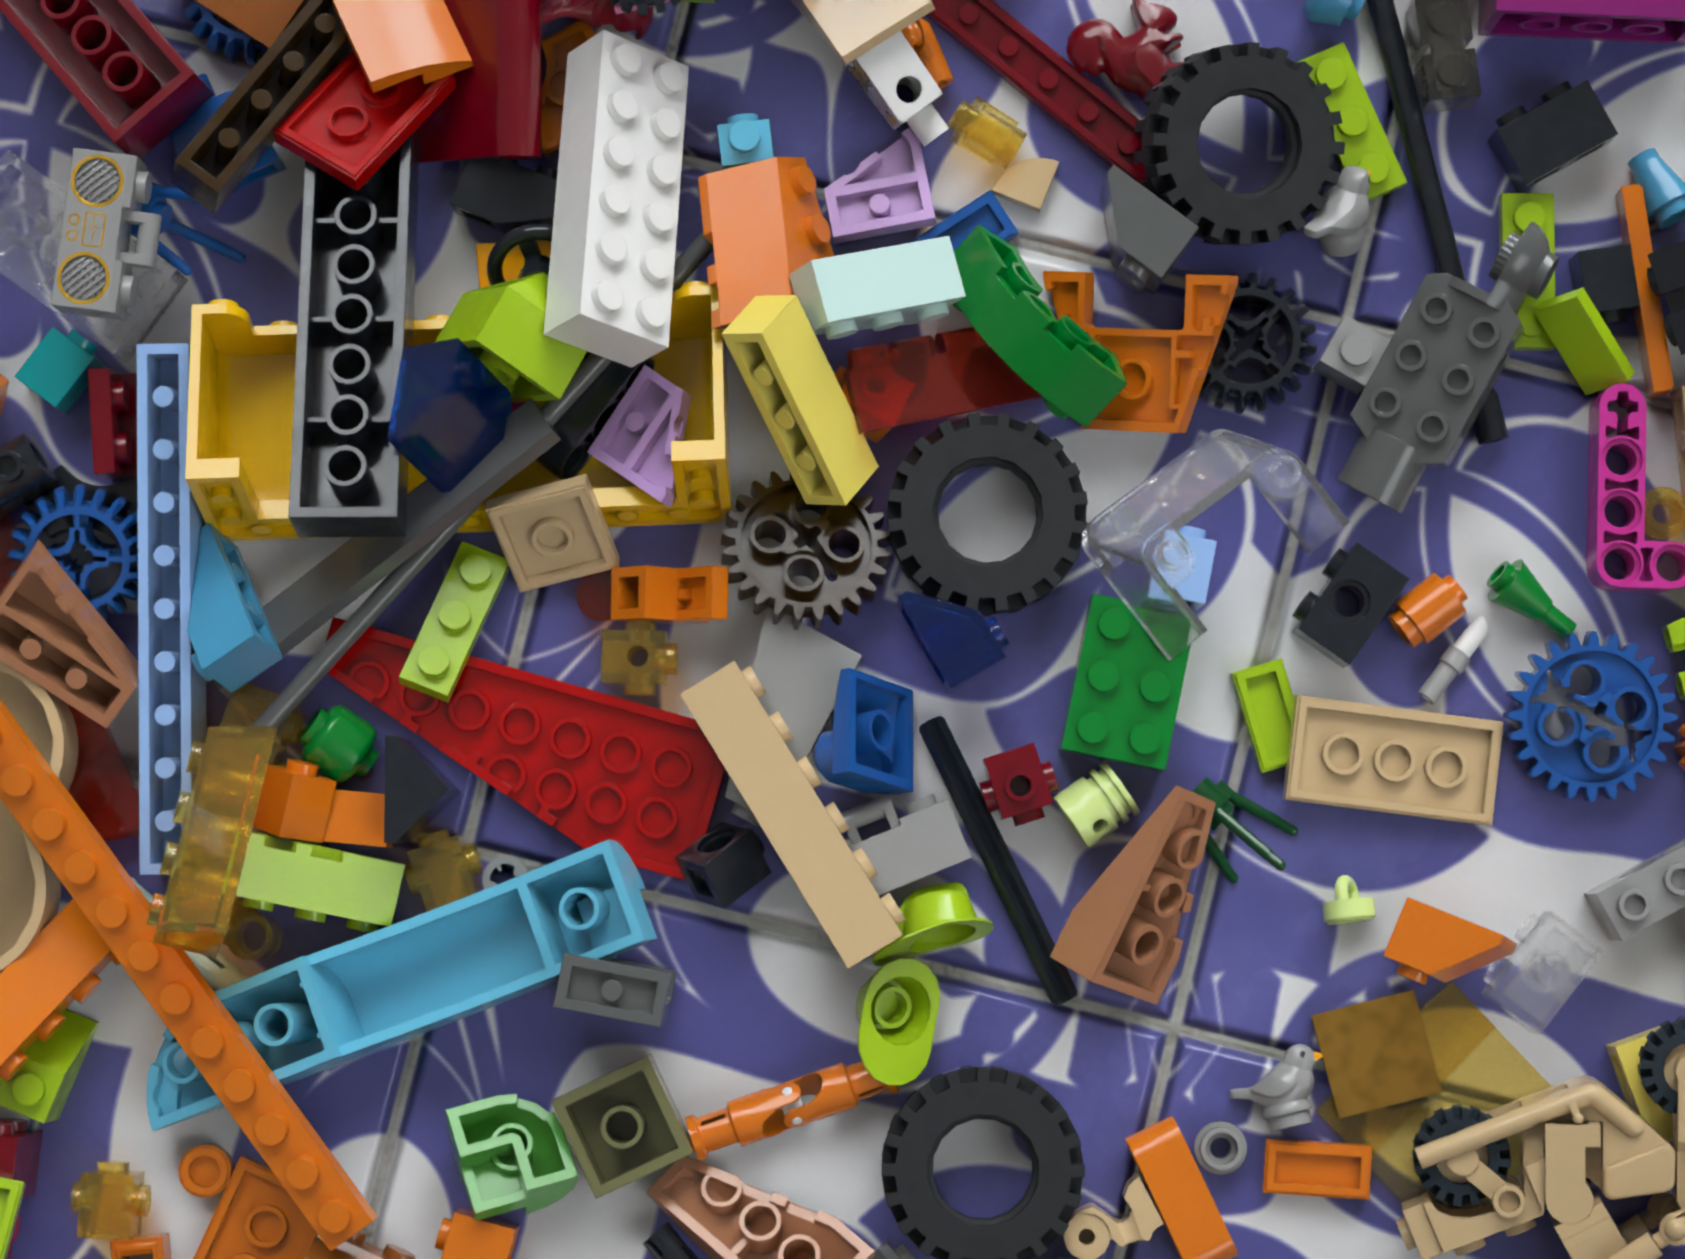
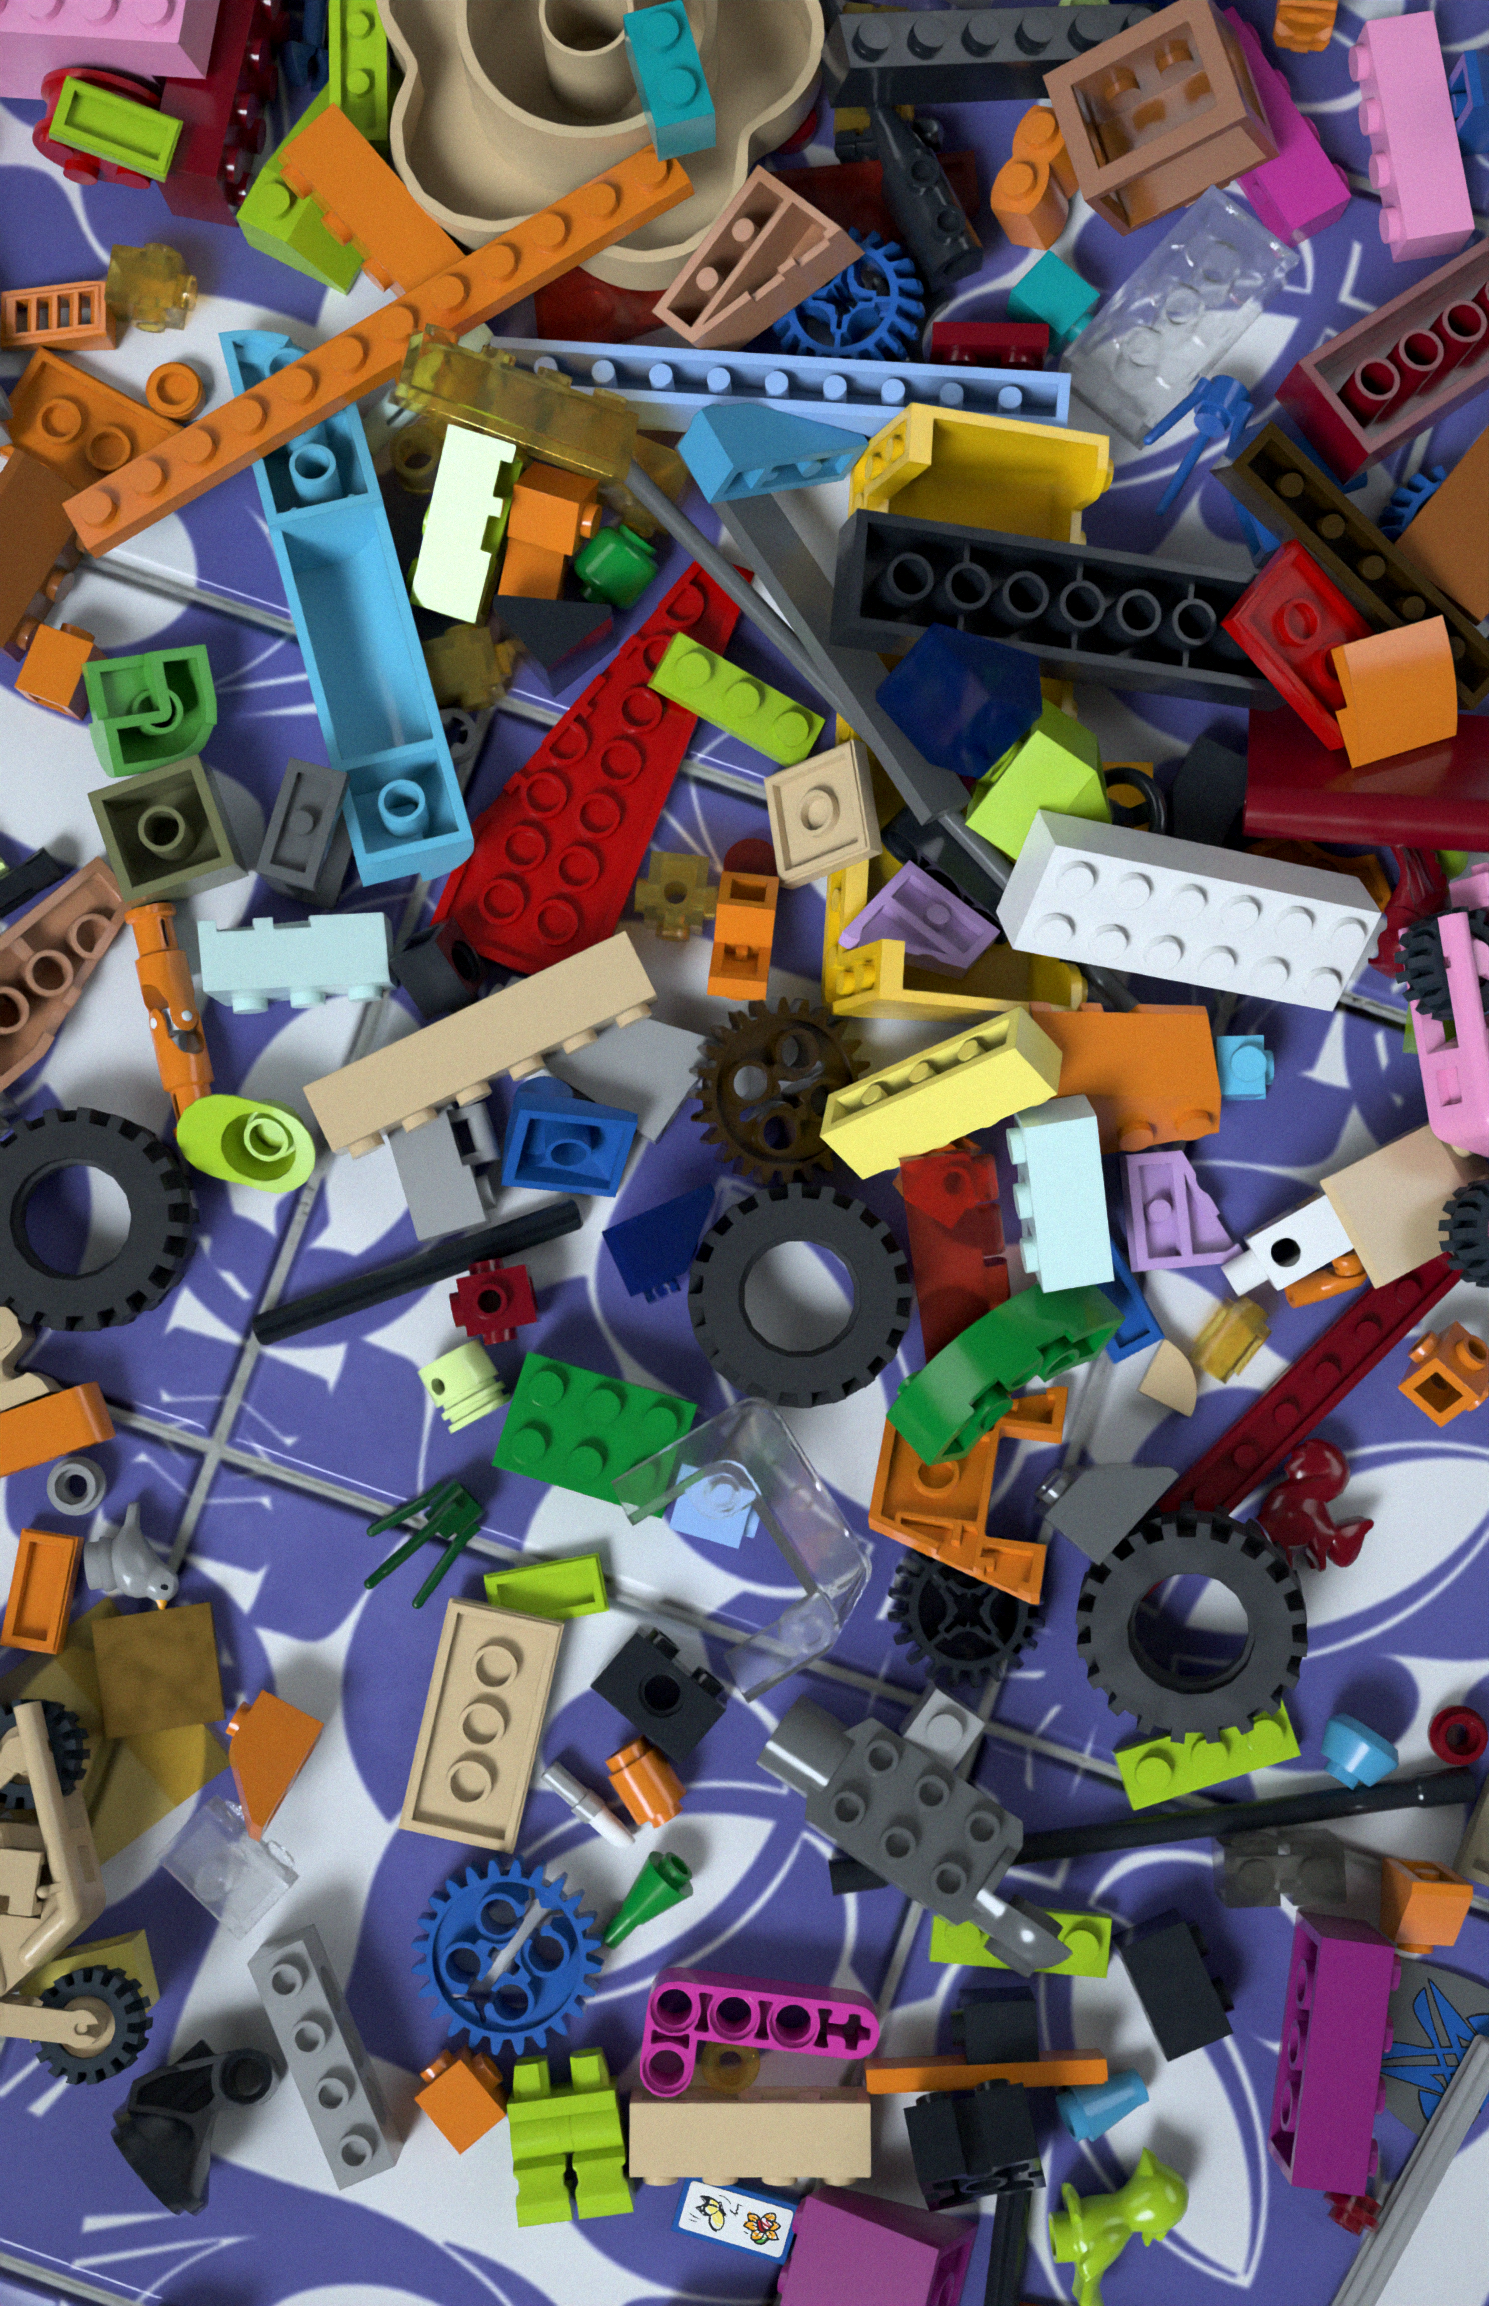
camera: 90 degrees right, 0 degrees up
light grey piece [51,148,162,321] -> none
lime piece [872,882,994,966] -> none
nougat wedge [1050,785,1216,1005] -> none
light grey animal [1304,166,1371,257] -> none
yellowish green tile [1322,875,1376,925] -> none
lime tile [1534,287,1635,395] -> none
none -> light aqua wedge [197,912,398,1014]

